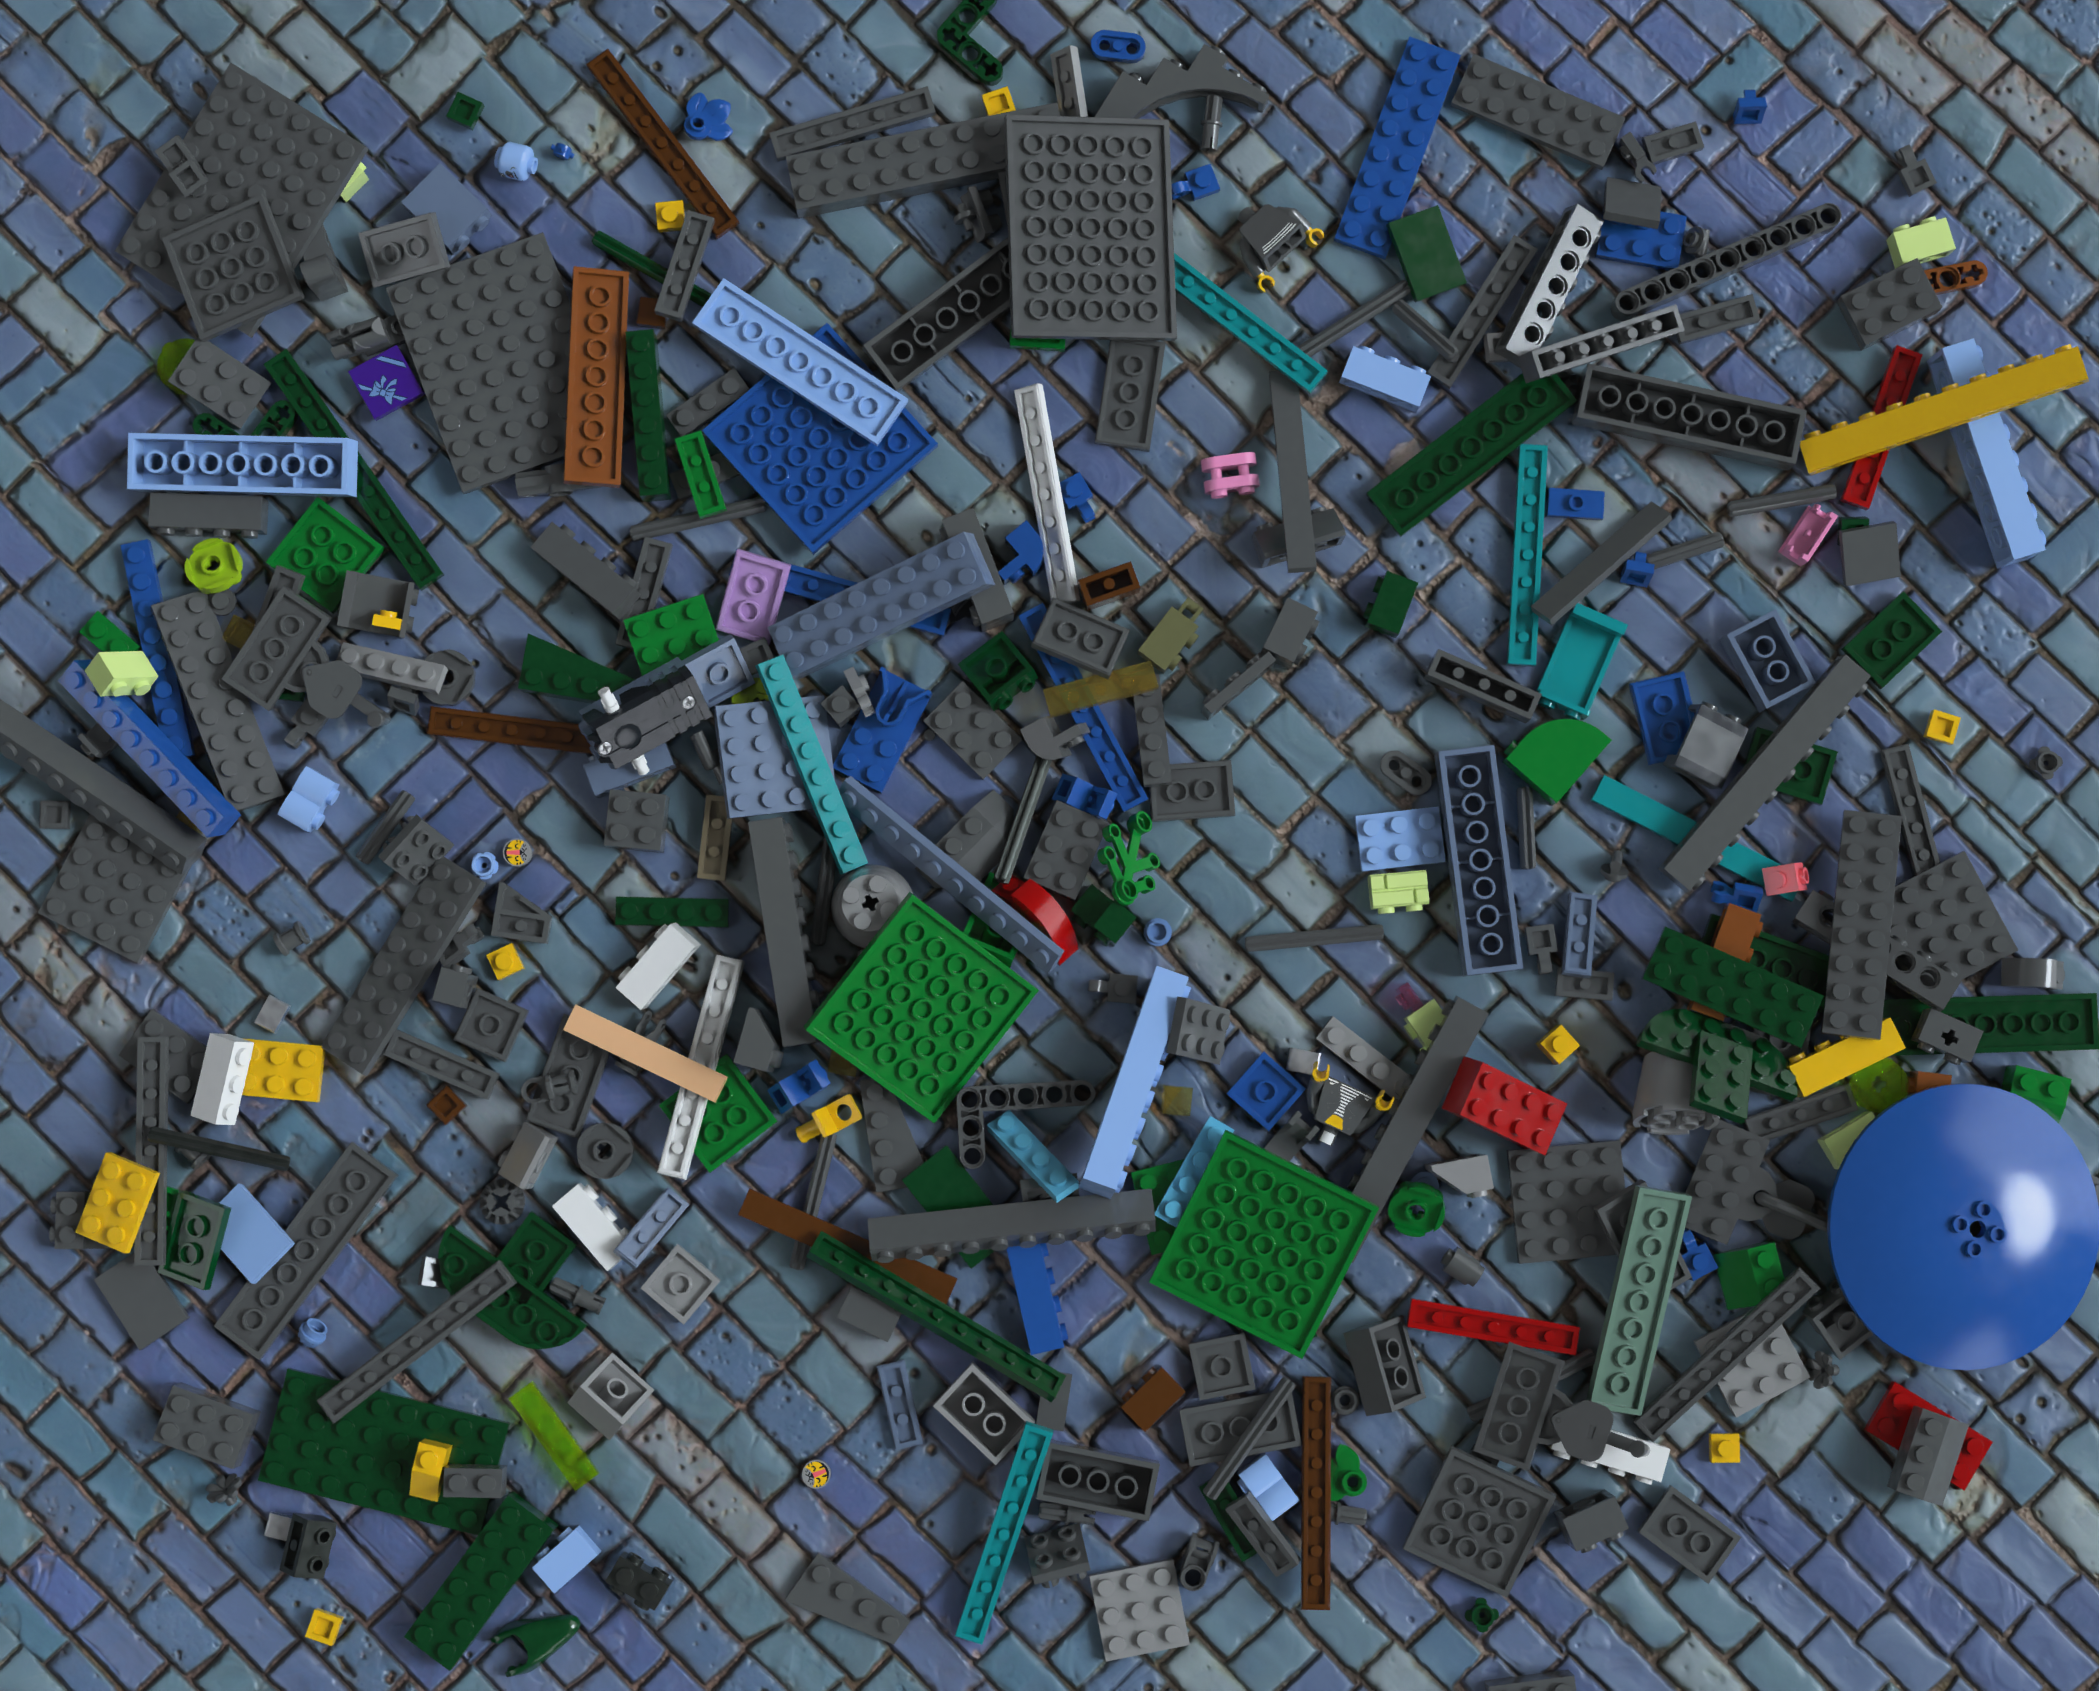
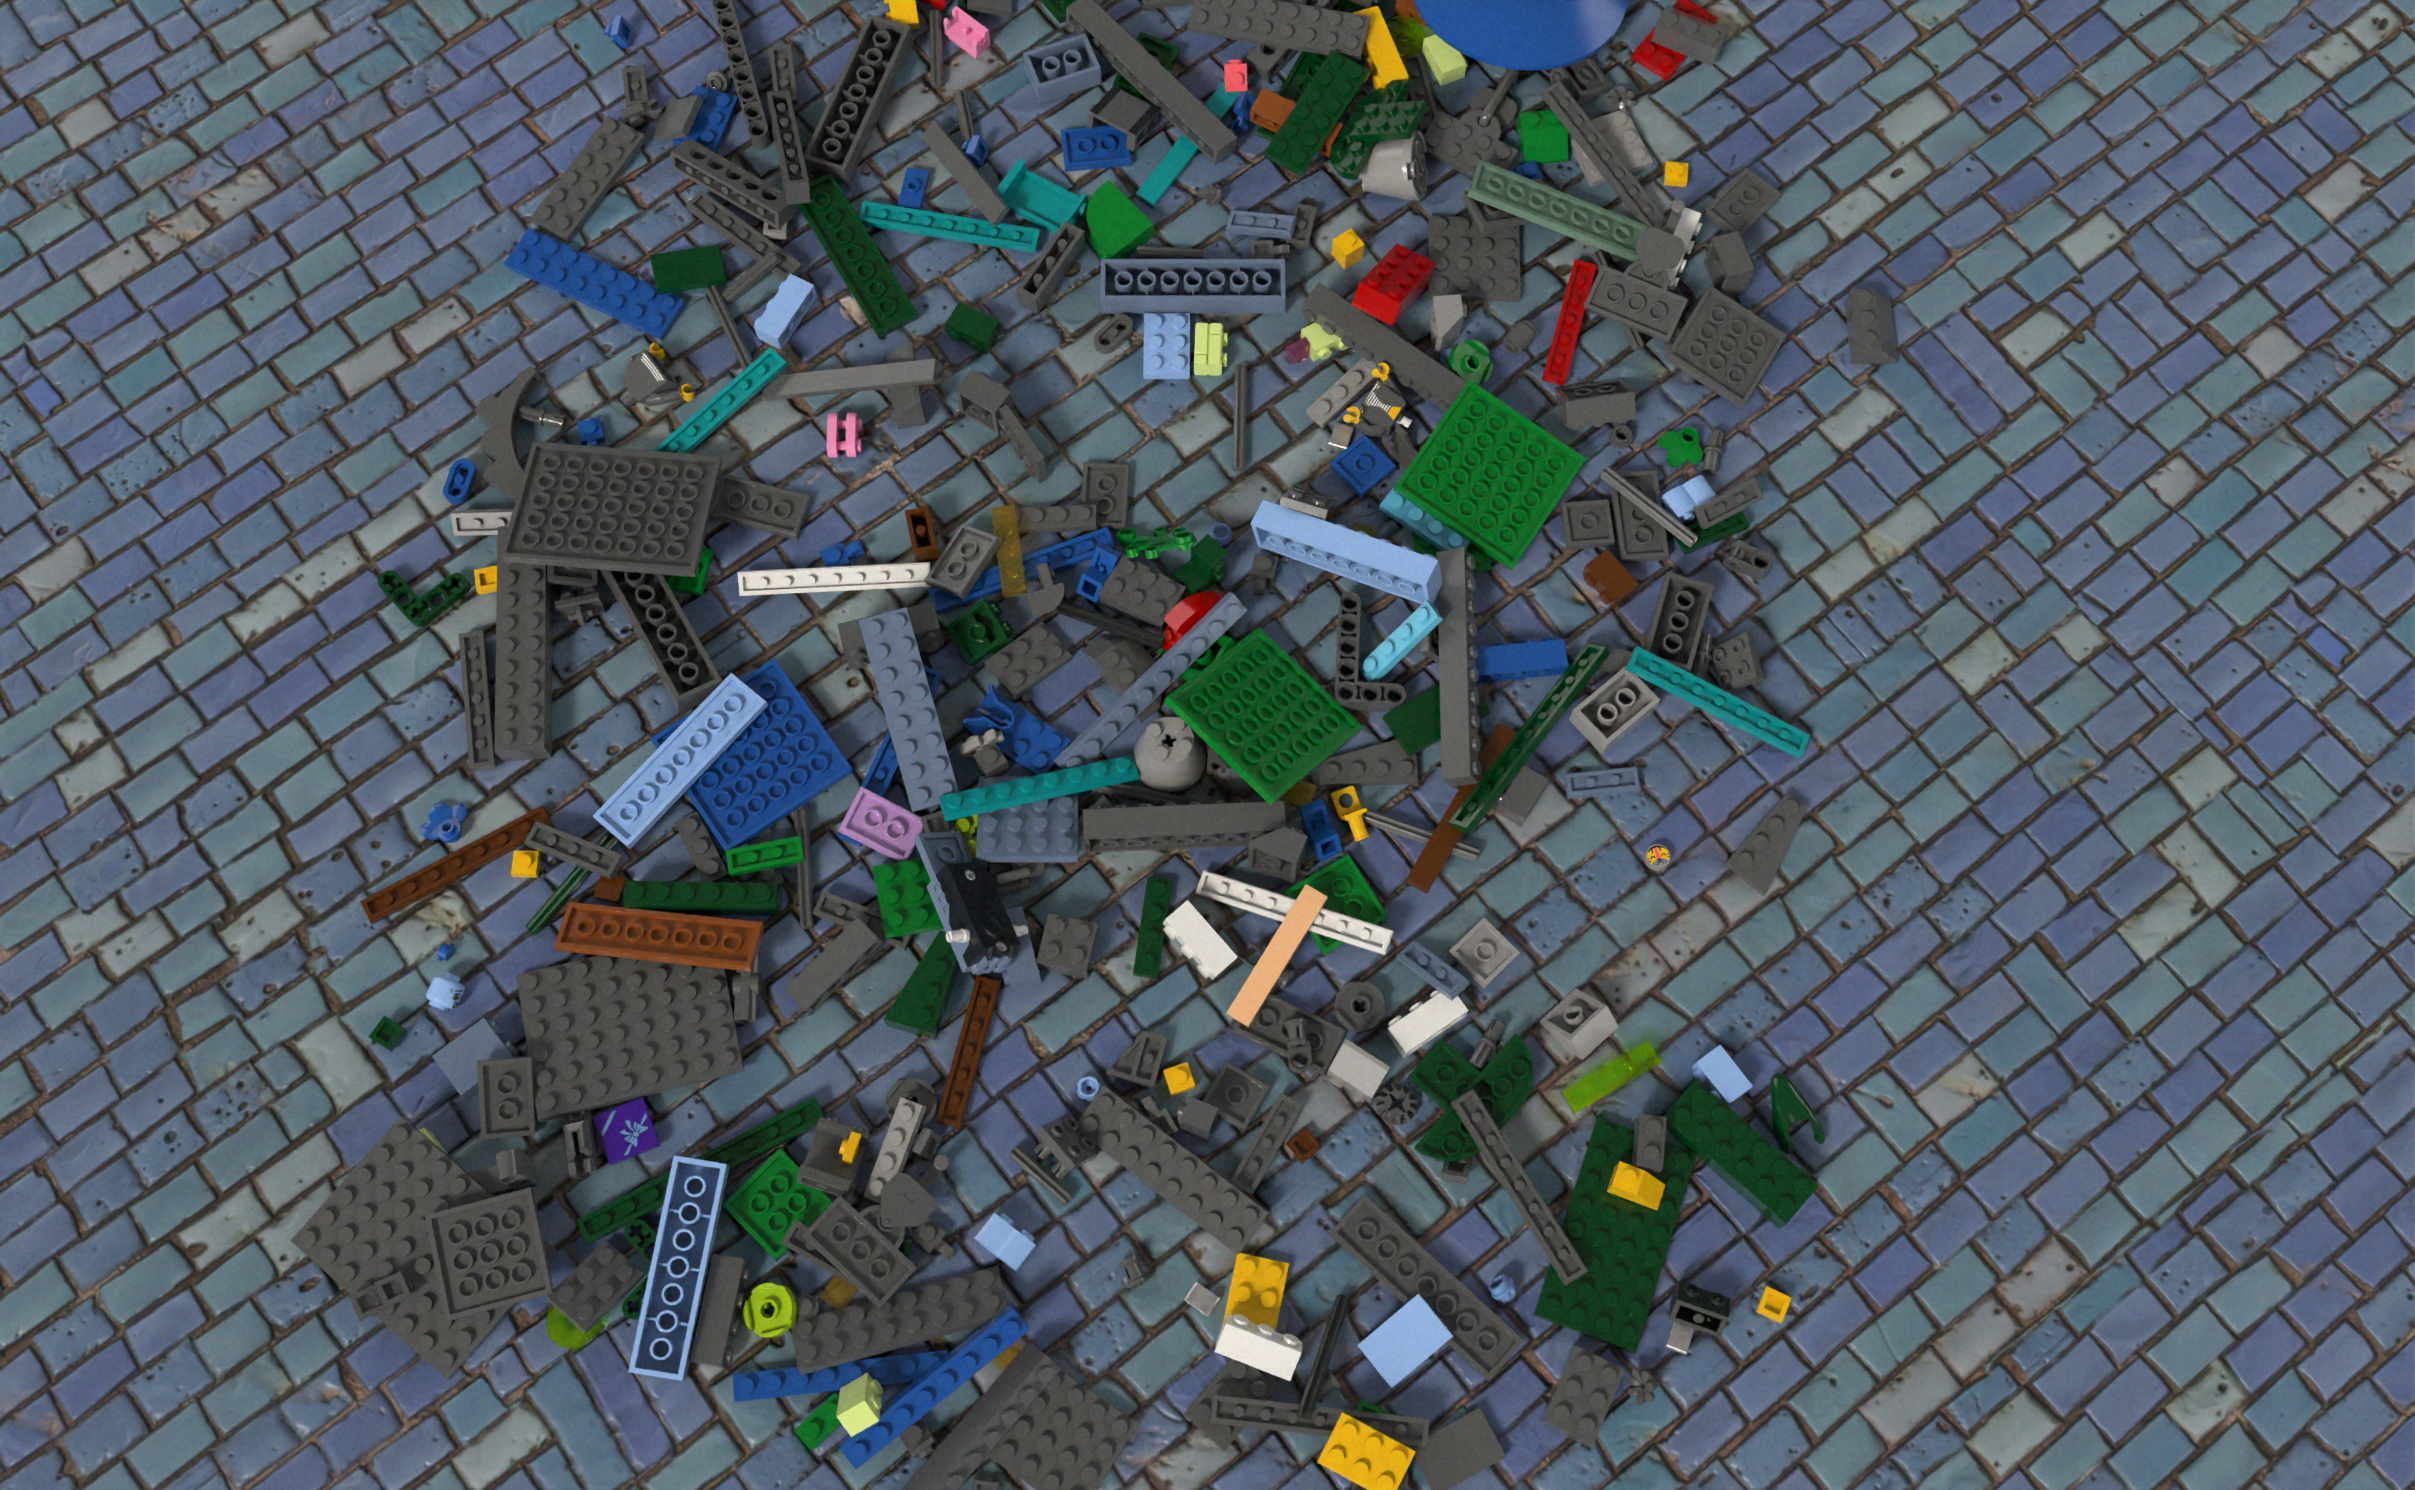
camera: 80 degrees left, 15 degrees down
dark green plate [158,1190,231,1290] -> none
tile [503,838,532,867] -> none
pearl dark grey brick [606,1551,673,1611] -> none
dark tan plate [697,794,733,882] -> none
blue brick [998,520,1043,585] -> none
light grey plate [1089,1558,1190,1662] -> none
olive brick [1137,597,1204,674] -> none
reddish brown tile [1300,1376,1331,1610] -> none
dark green plate [1464,1597,1499,1633] -> none

